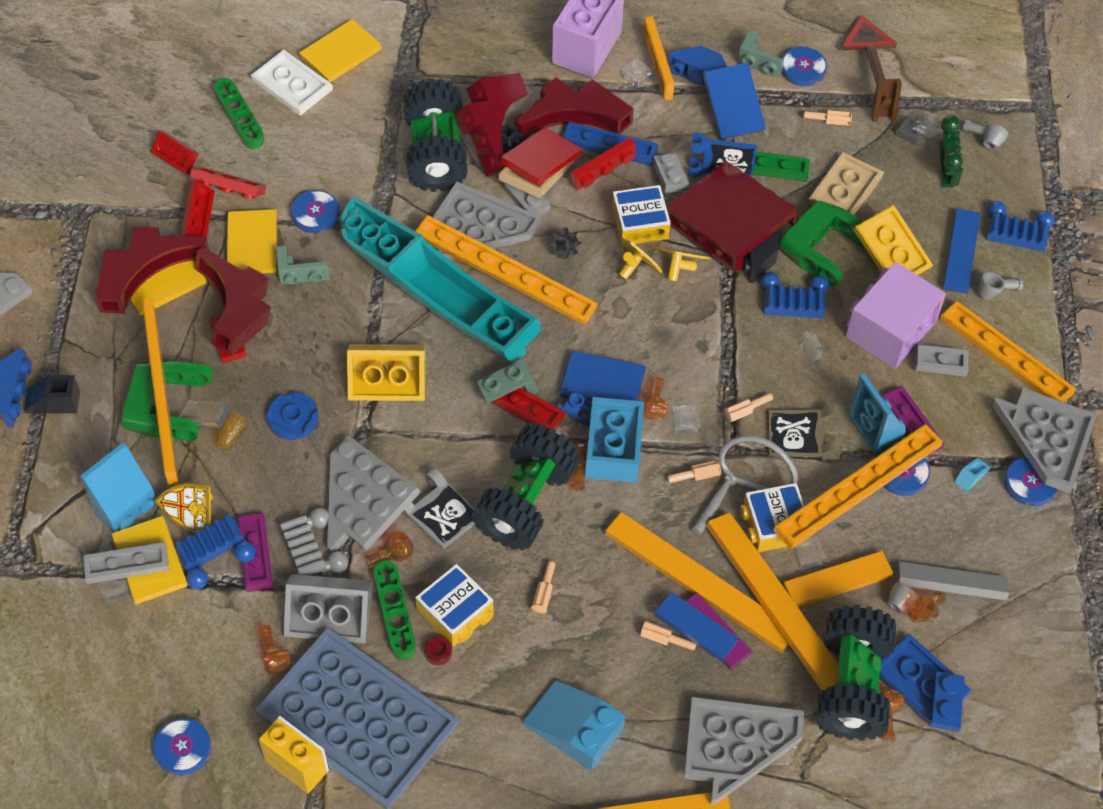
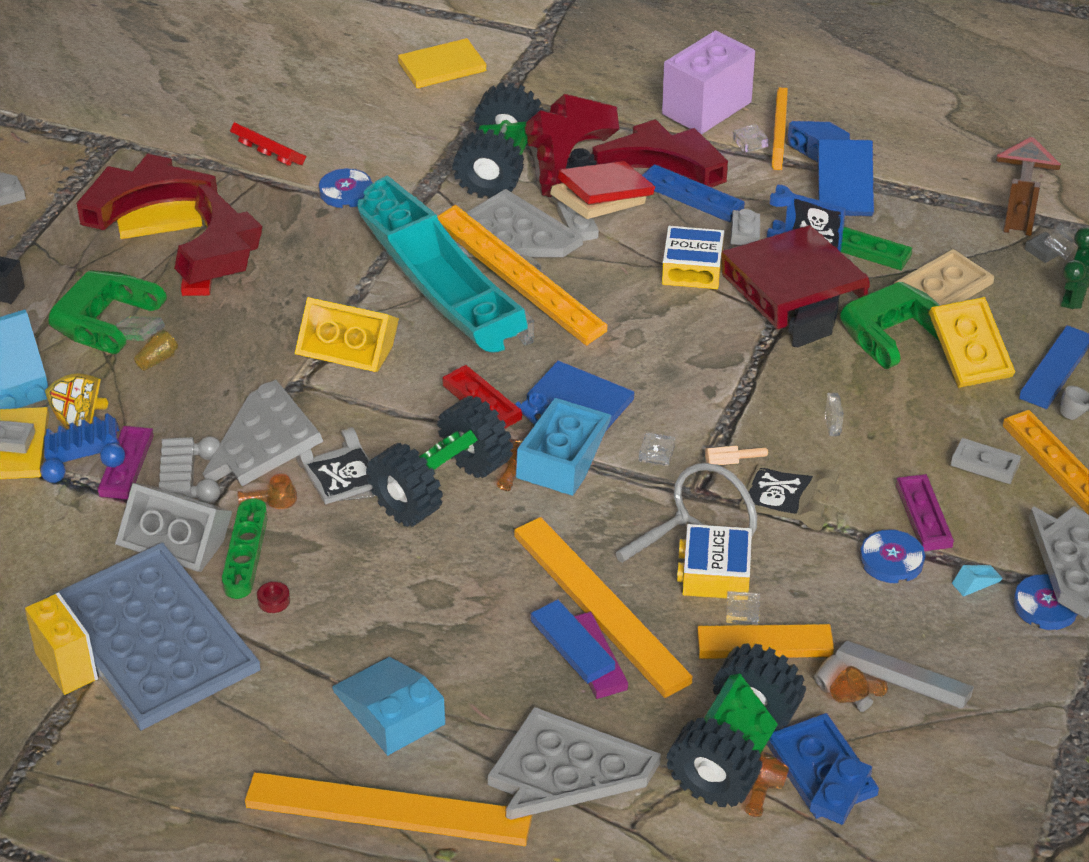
camera: 20 degrees right, 15 degrees down
light orange tile [142,298,179,486] -> none
red plate [150,131,199,174] -> none
red plate [180,180,215,237] -> none
green beam [214,78,264,149] -> none
yellow tile [227,209,277,274] -> none
white tile [251,49,333,116] -> none
clear orange bar [258,626,290,675] -> none
blue tile [267,392,319,440] -> none
sand green bracket [276,246,330,285] -> none
piece [415,564,494,647] -> none
sand green bracket [477,359,539,403] -> none
light nougat axle [531,561,555,614] -> none
black gear [549,228,582,259] -> none
red plate [571,137,636,191] -> none
yellow shield [619,238,663,280] -> none
light nougat axle [640,621,697,650] -> none
clear orange bar [643,377,669,420] -> none
yellow shield [651,246,711,281] -> none
light nougat axle [667,460,721,483] -> none
light orange tile [706,513,839,691] -> none
sand green bracket [738,29,784,78] -> none
blue gear [760,272,829,319] -> none
light orange tile [773,424,943,549] -> none
blue tile [782,47,827,86] -> none
light nougat axle [803,110,852,126] -> none
lavender container [846,262,946,369] -> none
dark azure slope [848,373,906,456] -> none

